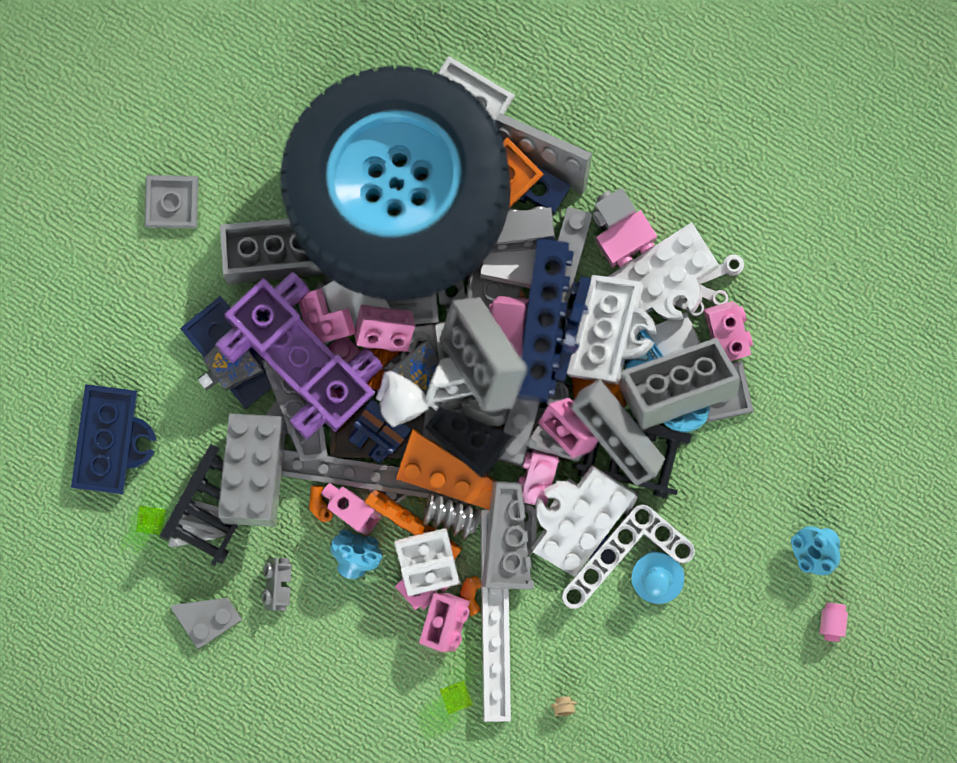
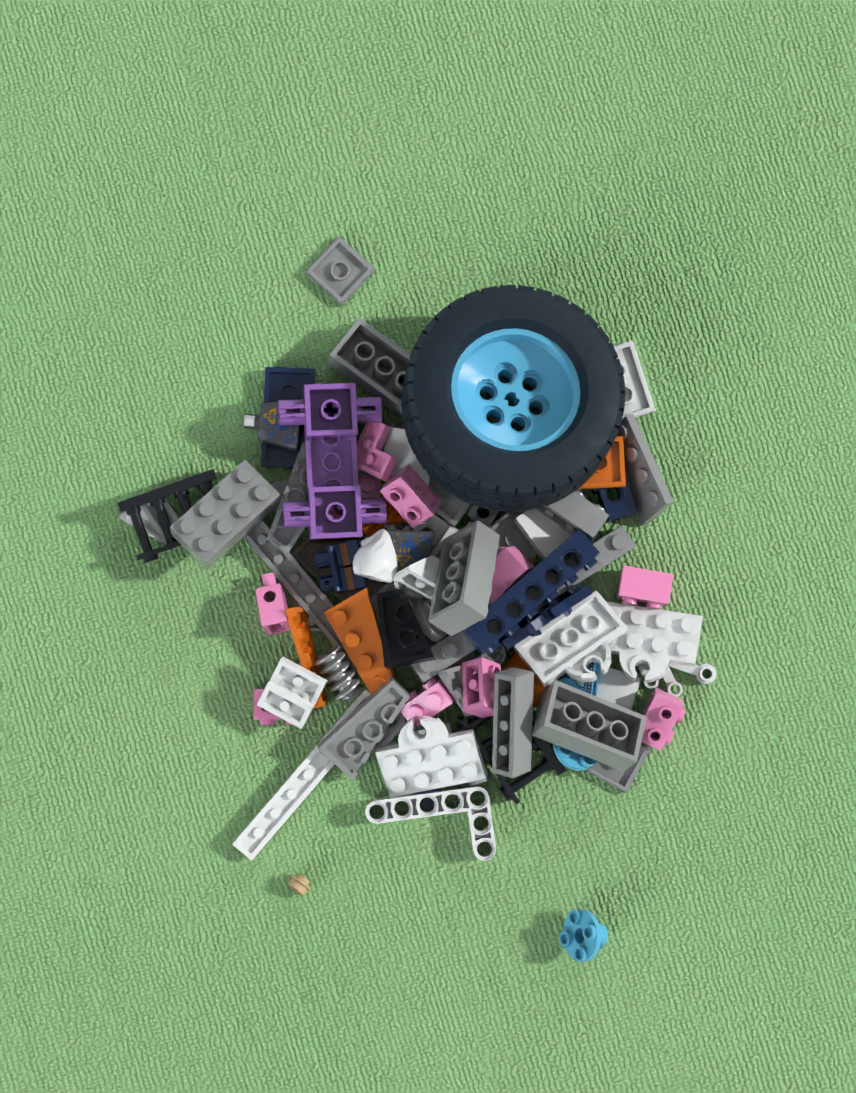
camera: 35 degrees right, 0 degrees up
dark blue plate [71,384,157,494] -> none
clear neon green tile [136,506,167,535] -> none
light grey wing [170,598,243,649] -> none
light grey hinge [262,557,292,611] -> none
orange arm [309,485,333,522] -> none
medium azure plate [330,529,382,579] -> none
bright pink brick [419,593,470,652] -> none
clear neon green tile [439,680,473,714] -> none
orange arm [459,576,481,616] -> none
light grey brick [592,188,636,231] -> none
medium azure plate [632,551,684,604] -> none
bright pink brick [819,603,848,642] -> none

